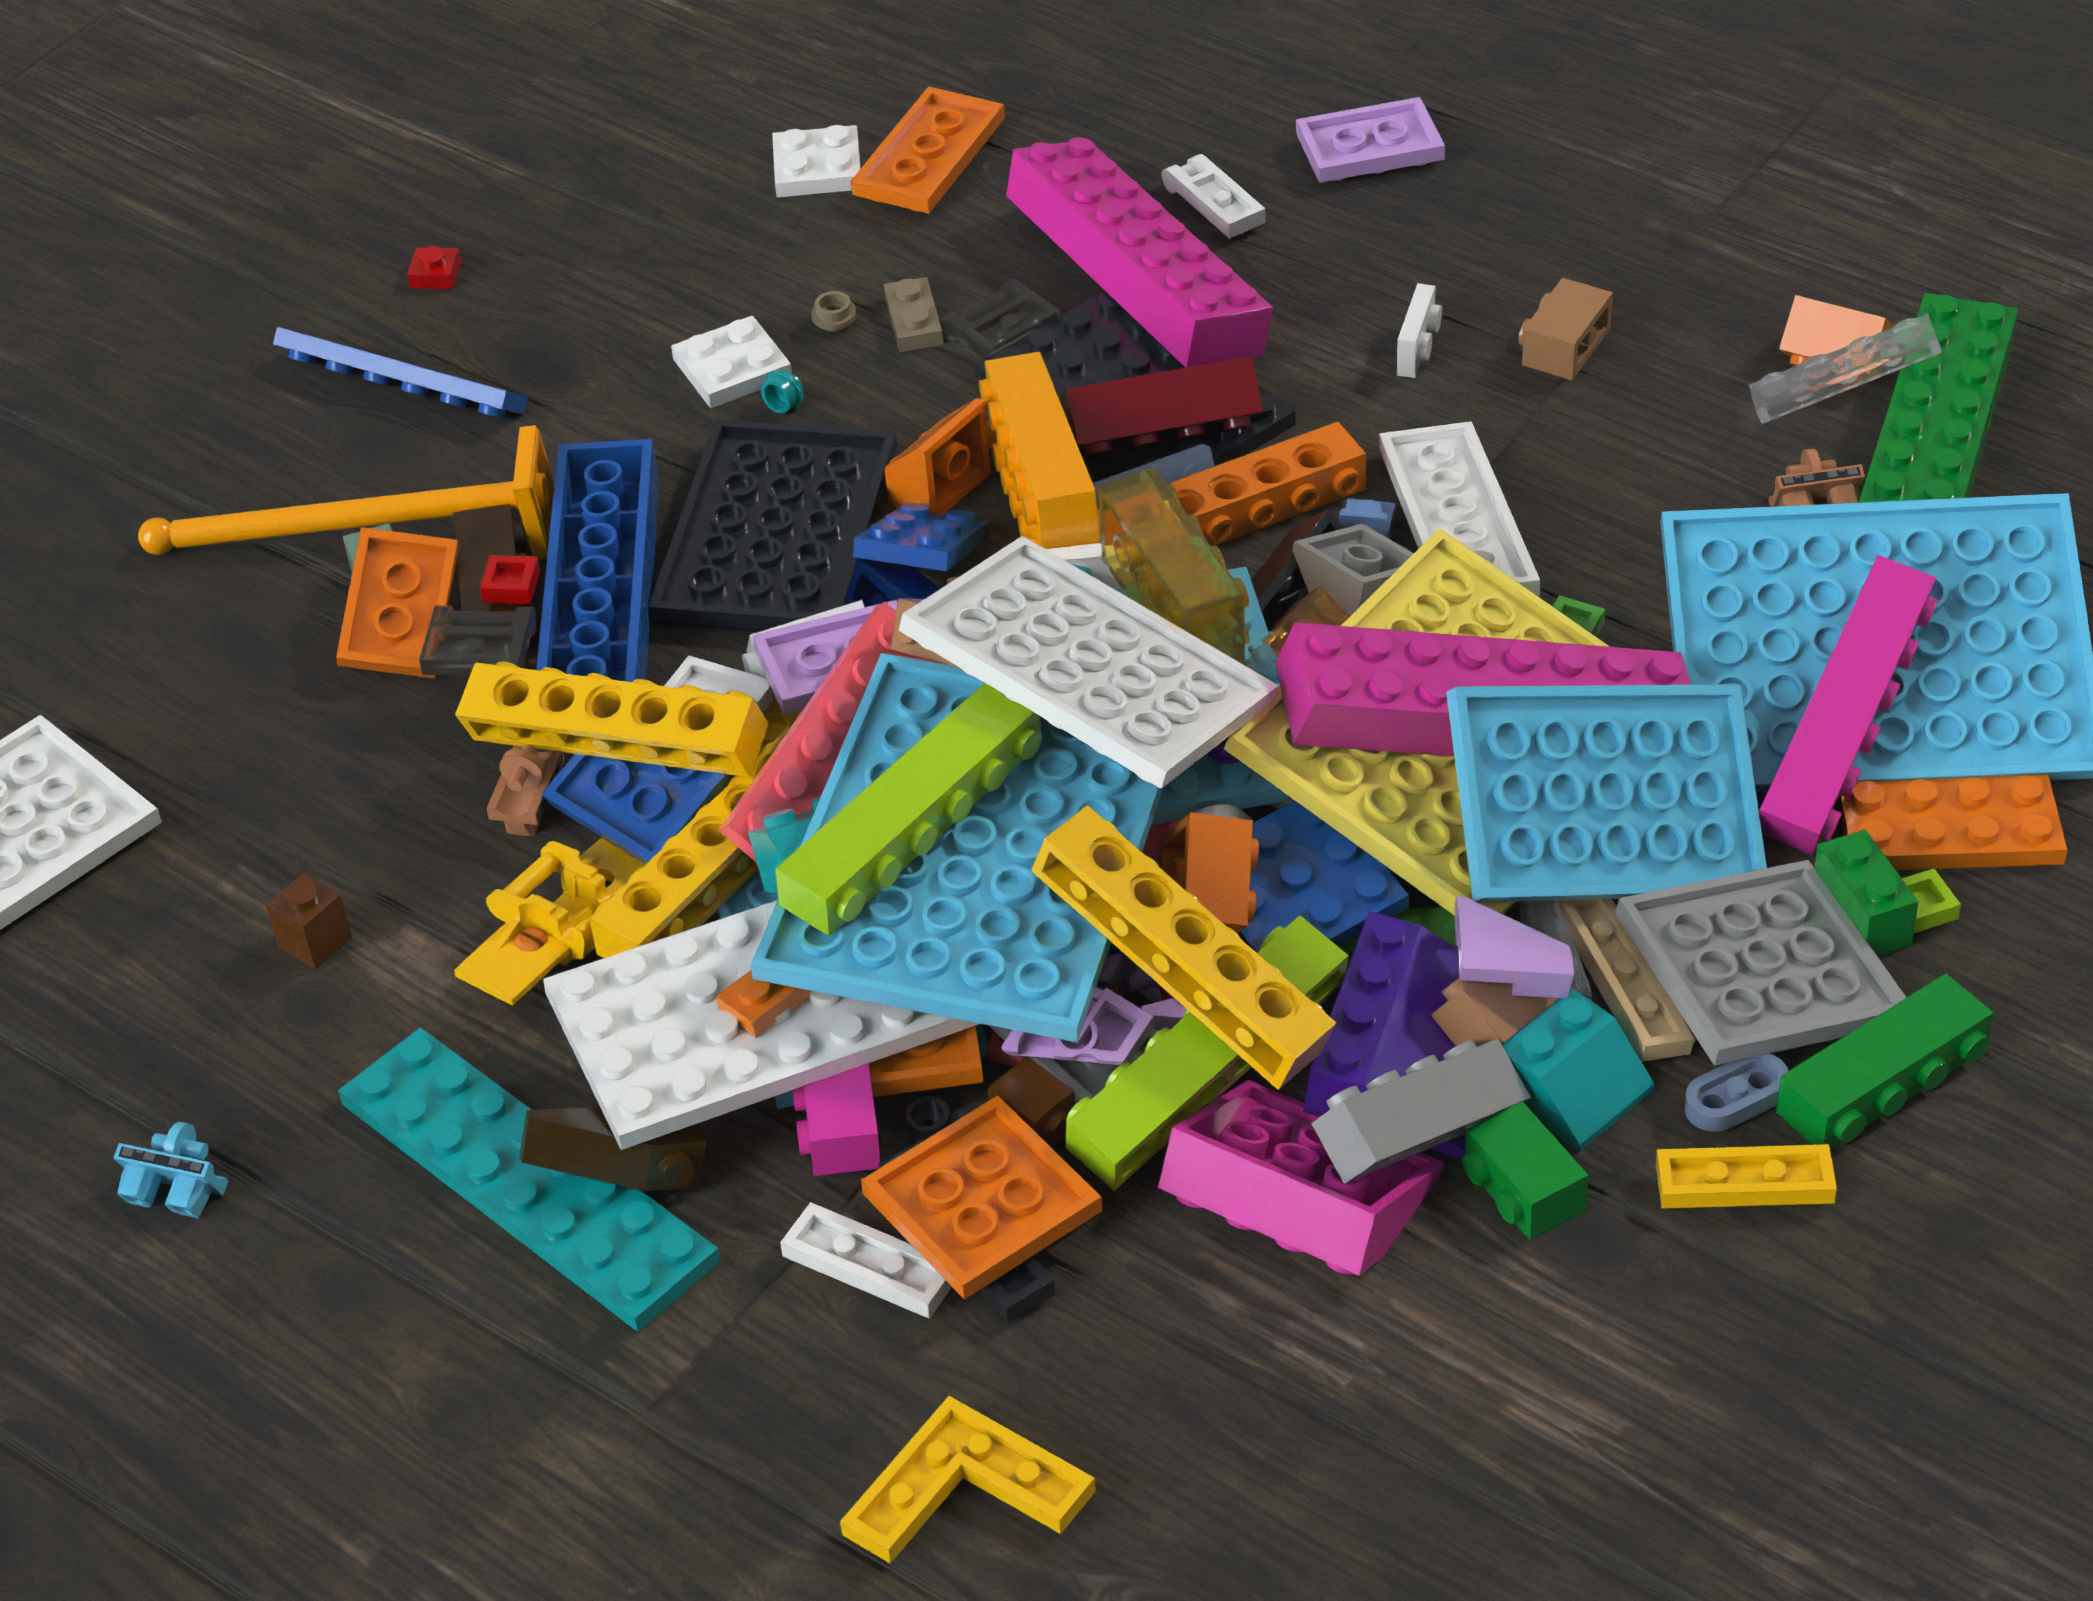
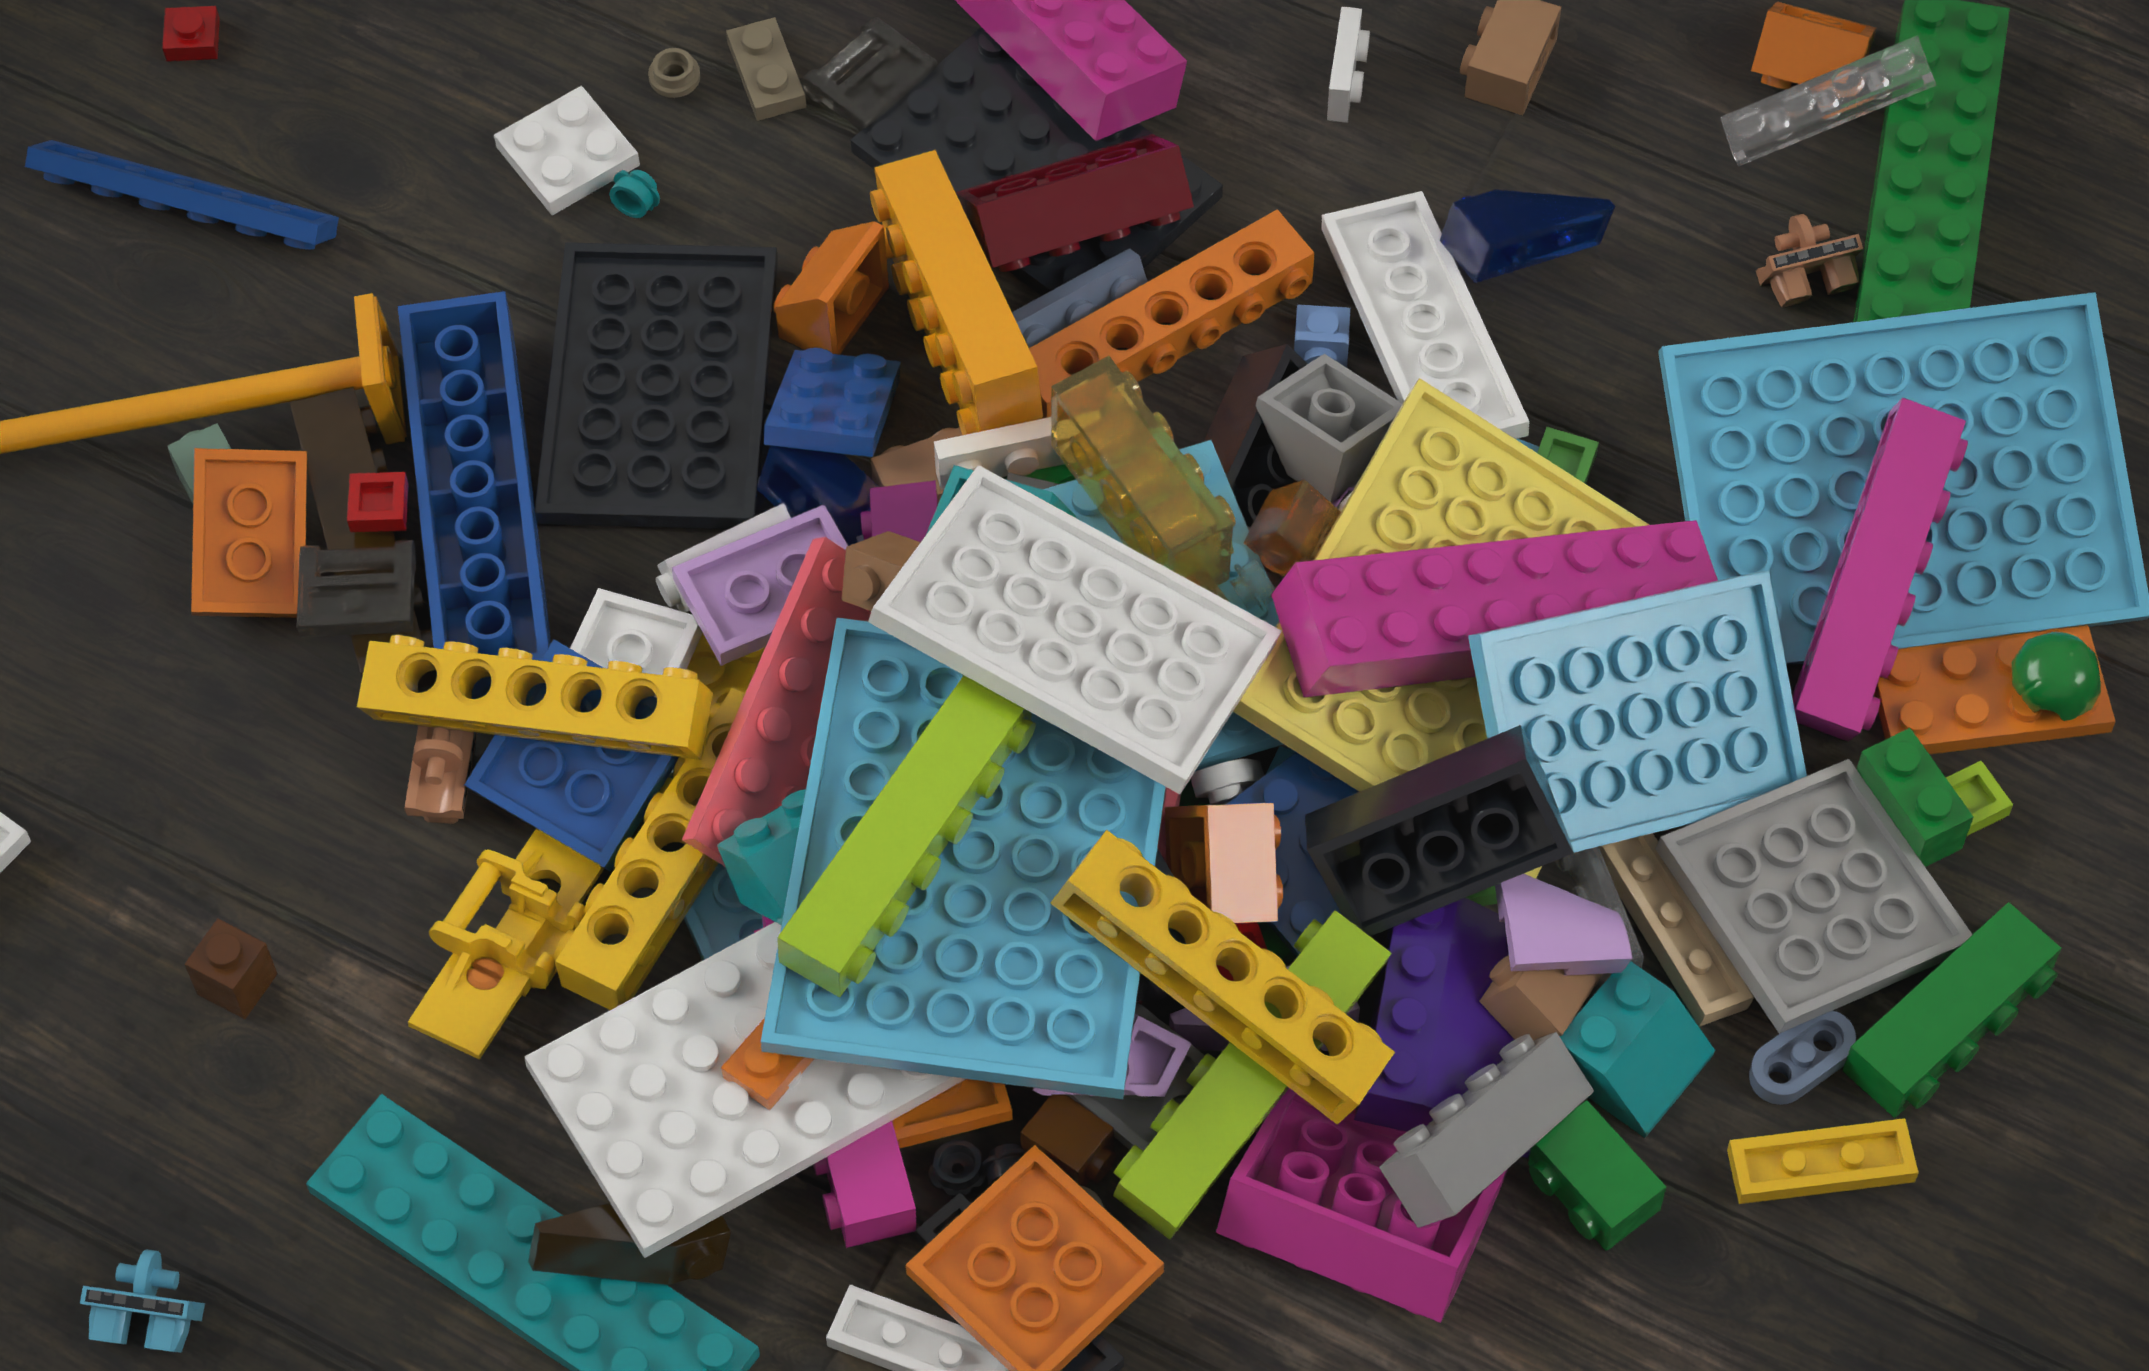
camera: 10 degrees left, 15 degrees up
none -> black slope [1305,725,1574,936]
none -> clear blue slope [1439,190,1615,283]
none -> green hair [2011,632,2101,721]

